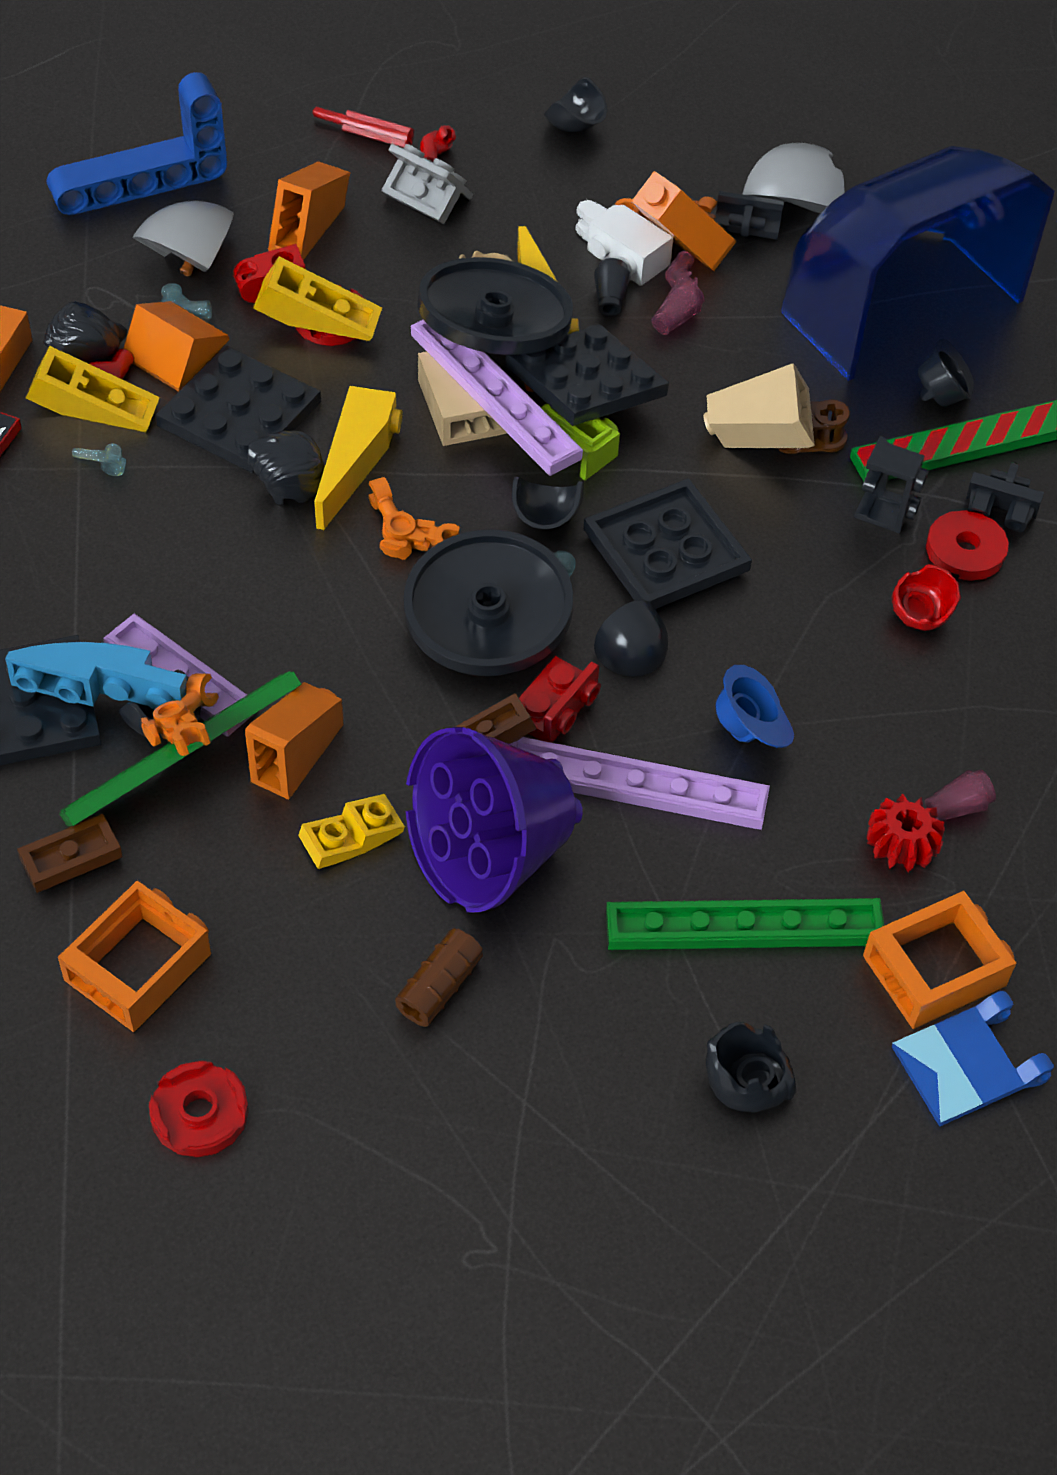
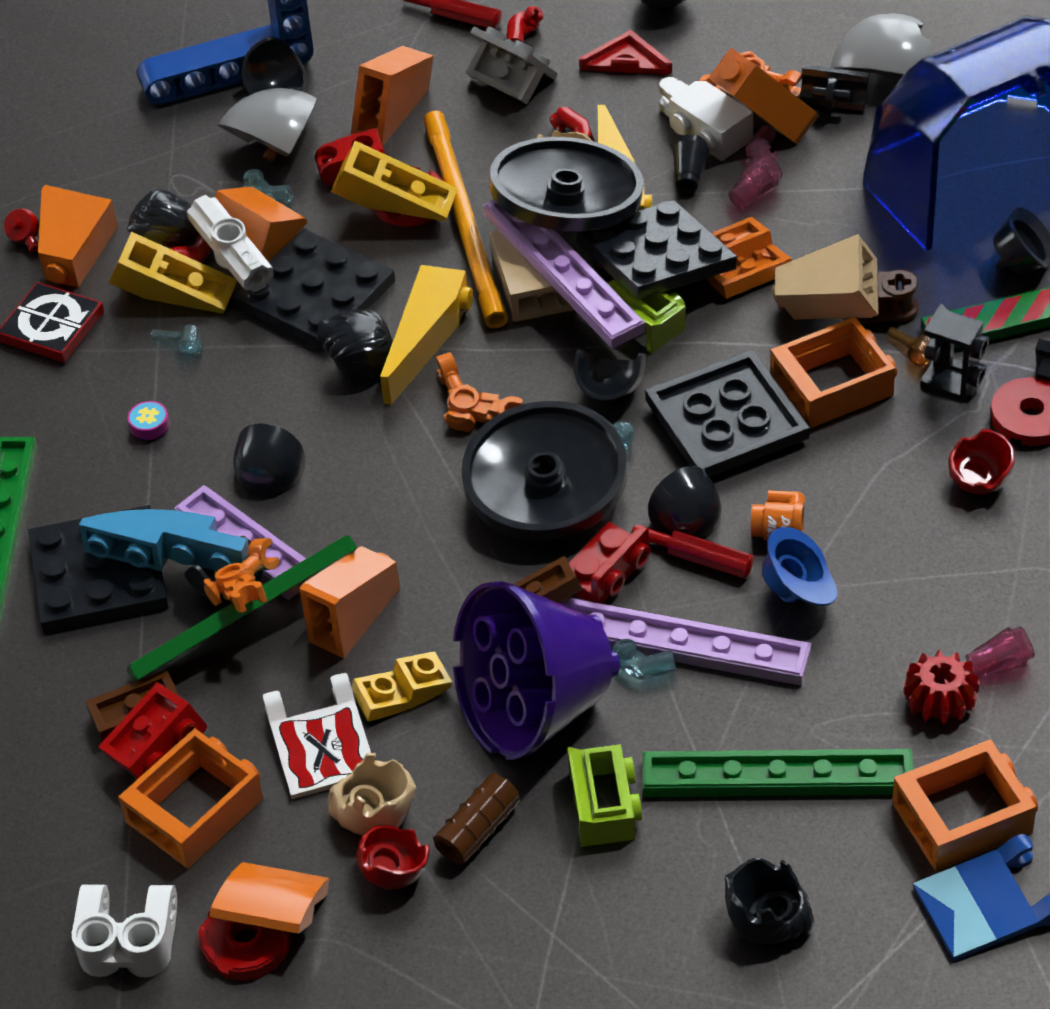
camera: 10 degrees right, 5 degrees down
none -> white piece [71,885,177,978]
none -> red bracket [98,682,207,780]
none -> tile [128,401,169,440]
none -> white piece [187,195,274,292]
none -> orange slope [209,862,329,934]
none -> black helmet [233,423,305,495]
none -> black helmet [242,36,307,95]
none -> flag [263,673,371,799]
none -> tan hair [328,753,416,835]
none -> red hair [356,825,430,890]
none -> light orange piece [423,111,508,329]
none -> red arm [550,107,595,142]
none -> lime window [567,744,642,847]
none -> red tile [579,30,672,75]
none -> clear light blue arm [613,639,676,679]
none -> red axle [631,525,755,579]
none -> orange slope [706,217,792,299]
none -> orange piece [751,490,805,541]
none -> orange window [770,317,897,428]
none -> clear orange hand [888,327,931,367]

